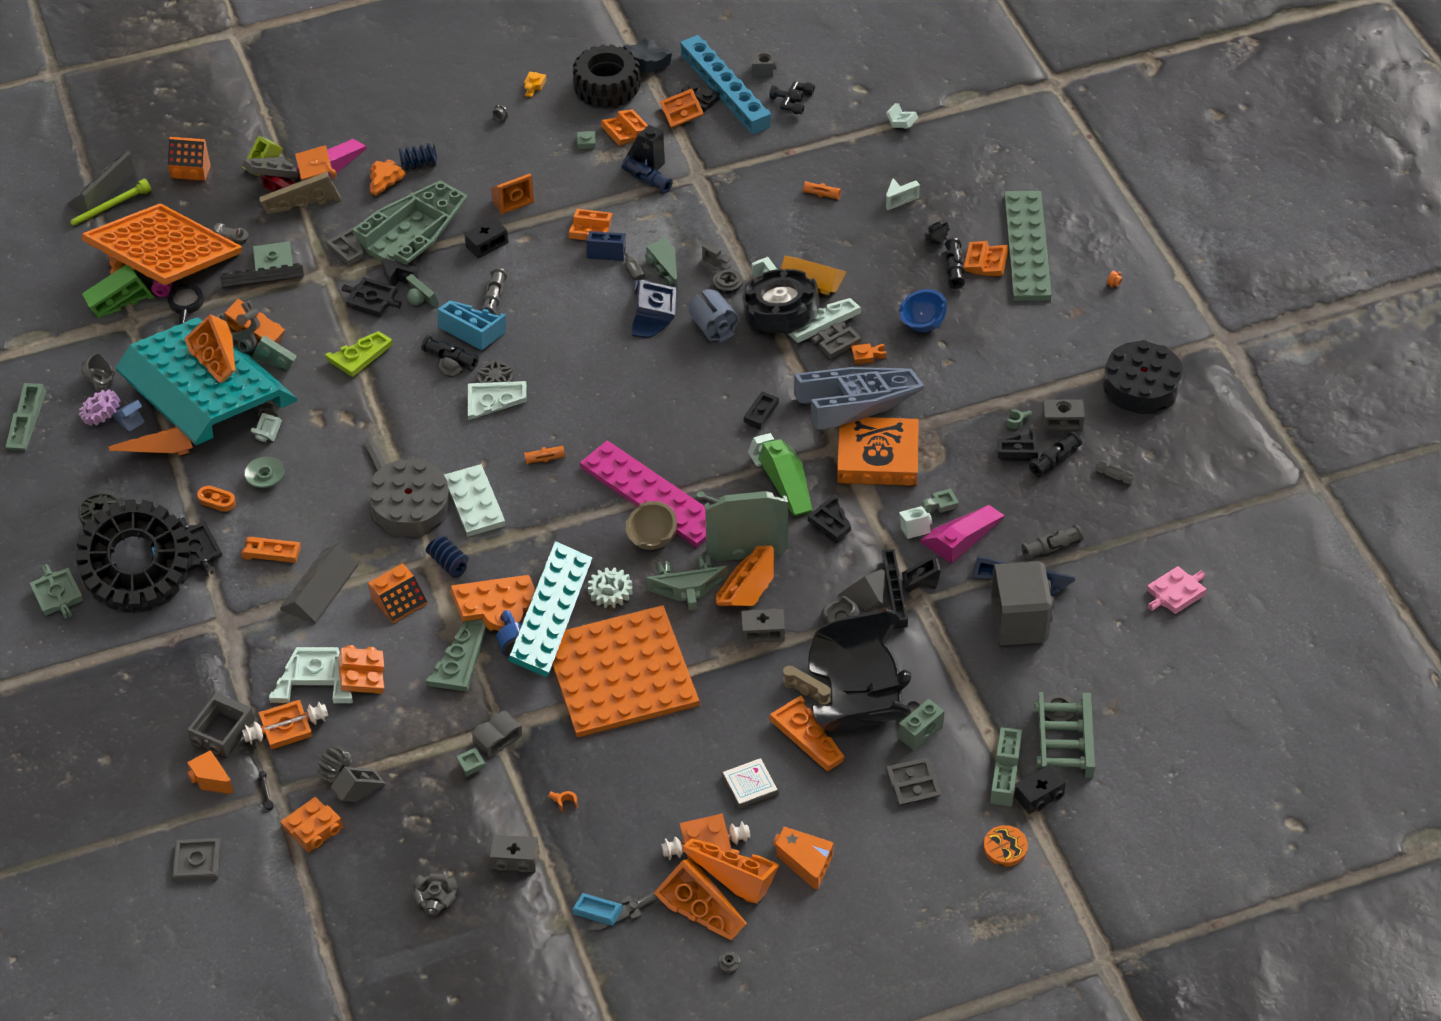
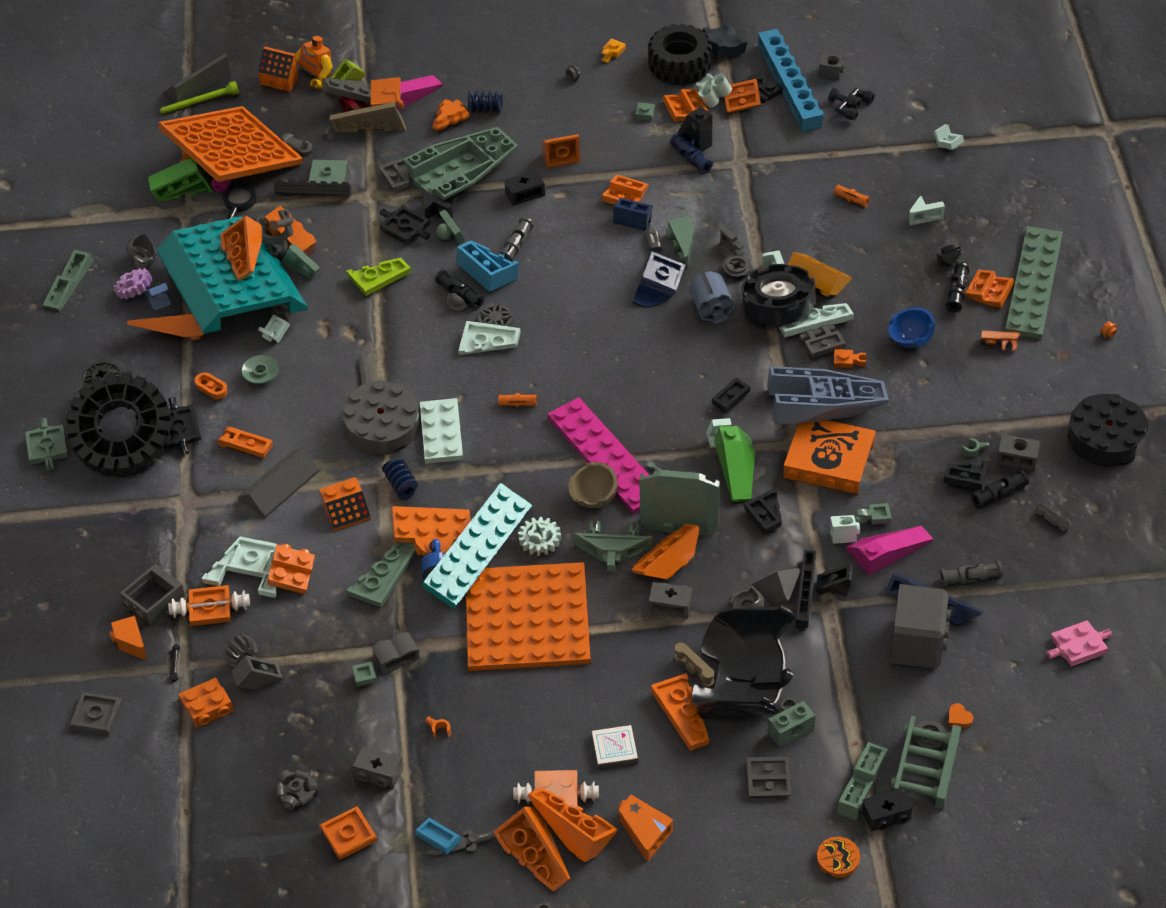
camera: 15 degrees right, 0 degrees up
none -> torso [295,36,333,90]
none -> orange plate [319,806,378,860]
none -> light aqua piece [695,73,732,108]
none -> orange tile [948,703,973,728]
none -> orange plate [981,330,1020,352]

